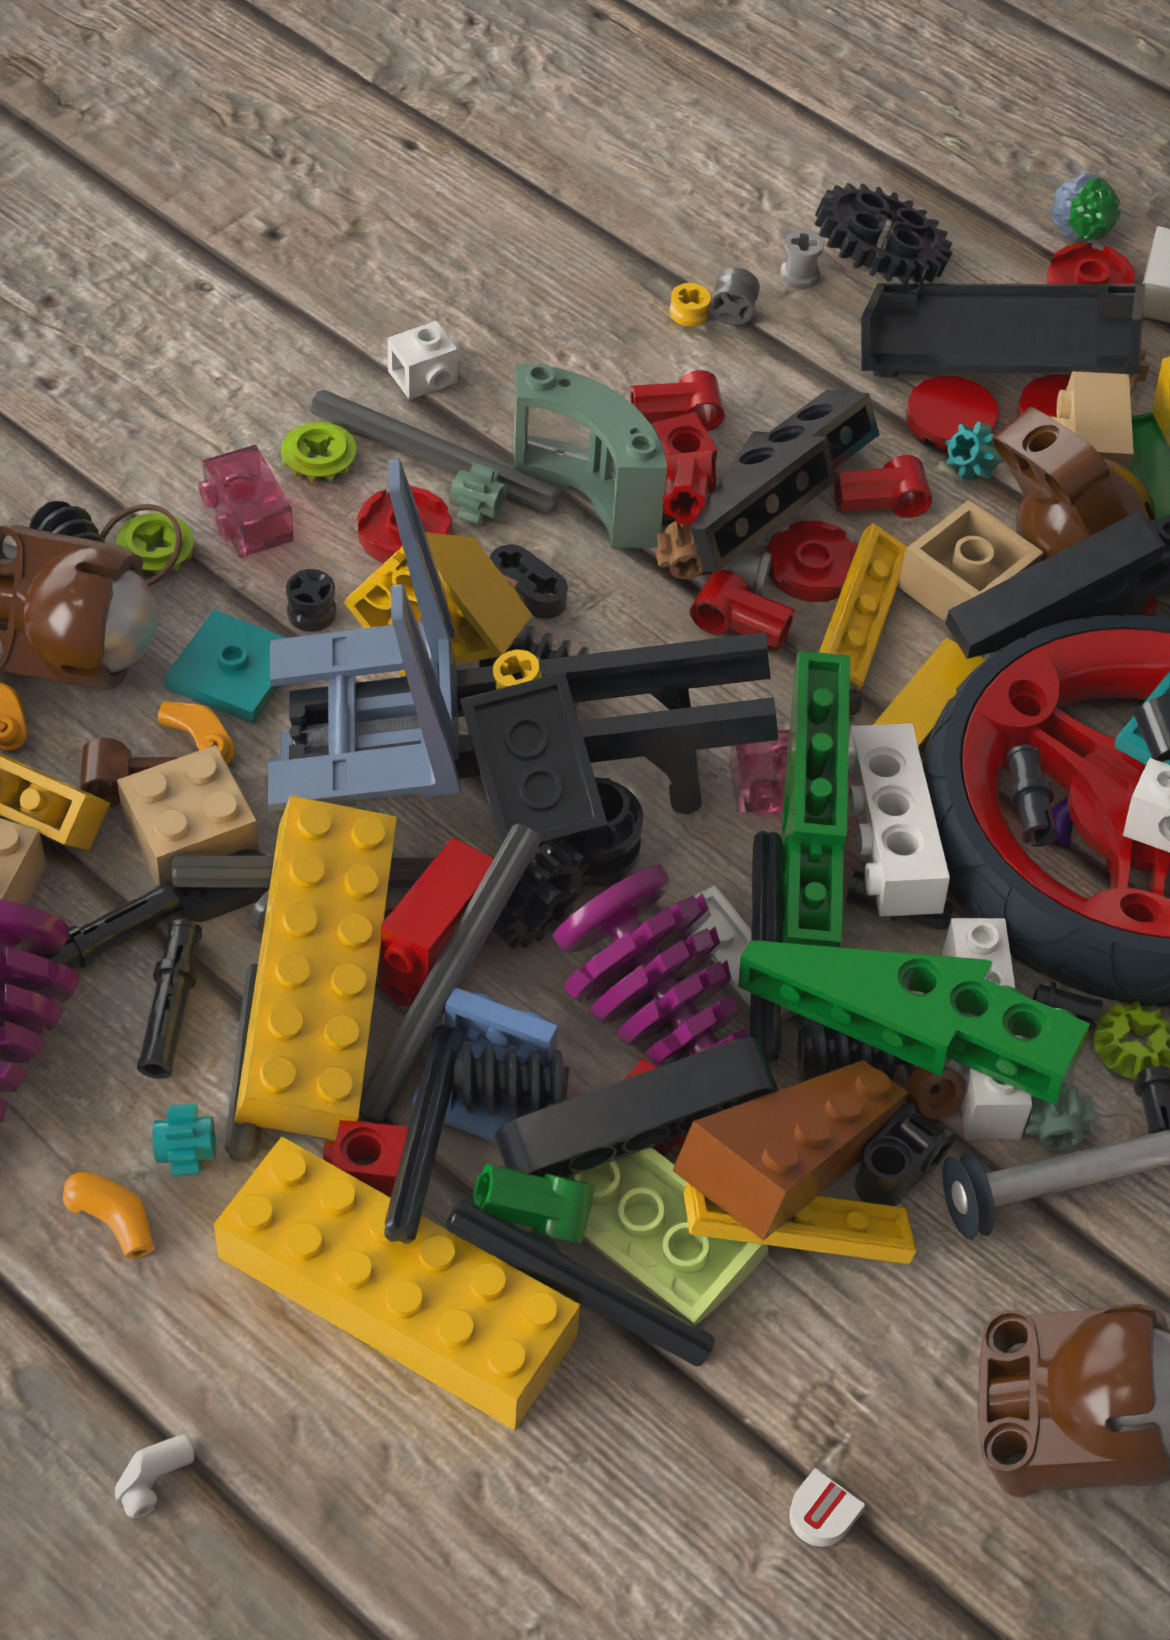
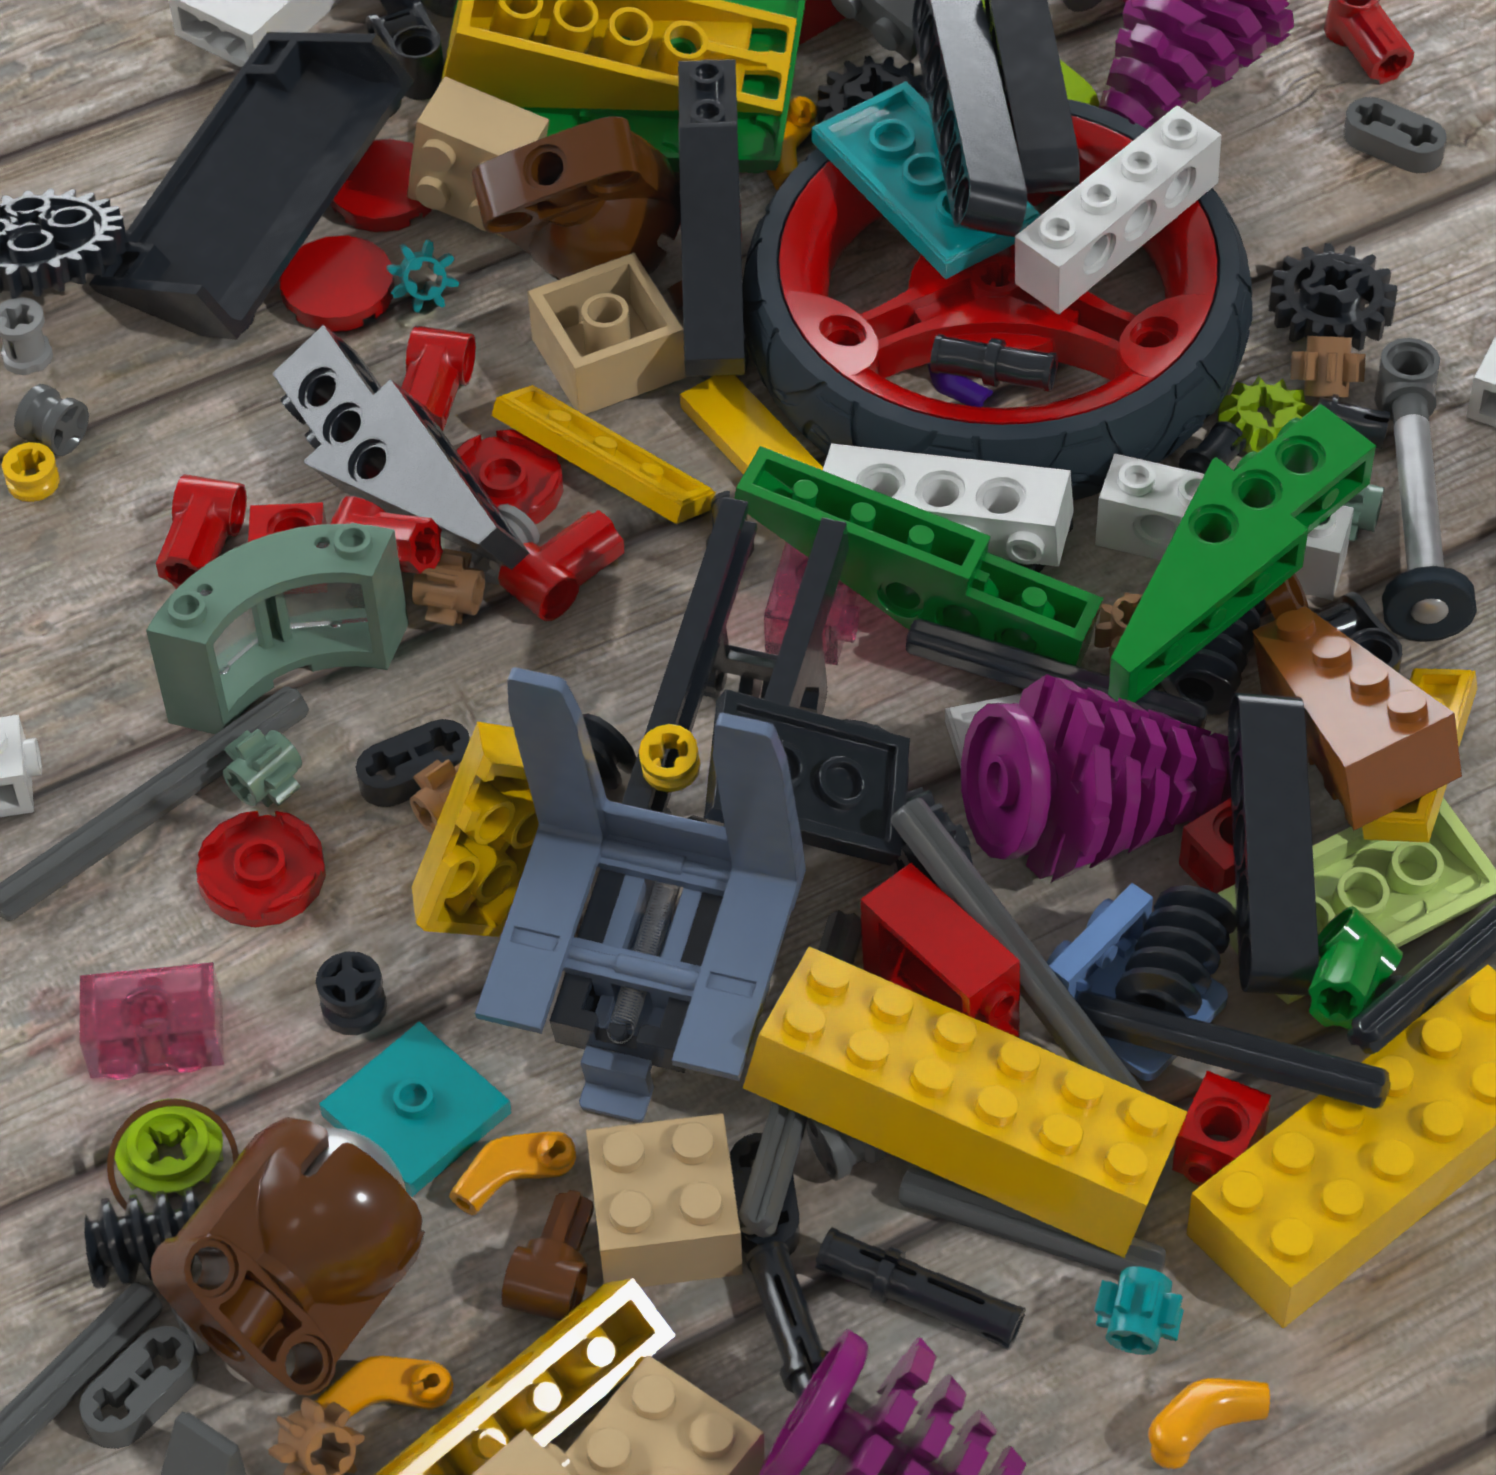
camera: 65 degrees left, 0 degrees up
lime gear [281,422,356,484] -> none
red tile [1047,242,1135,284] -> none
green piece [1050,173,1121,243] -> none

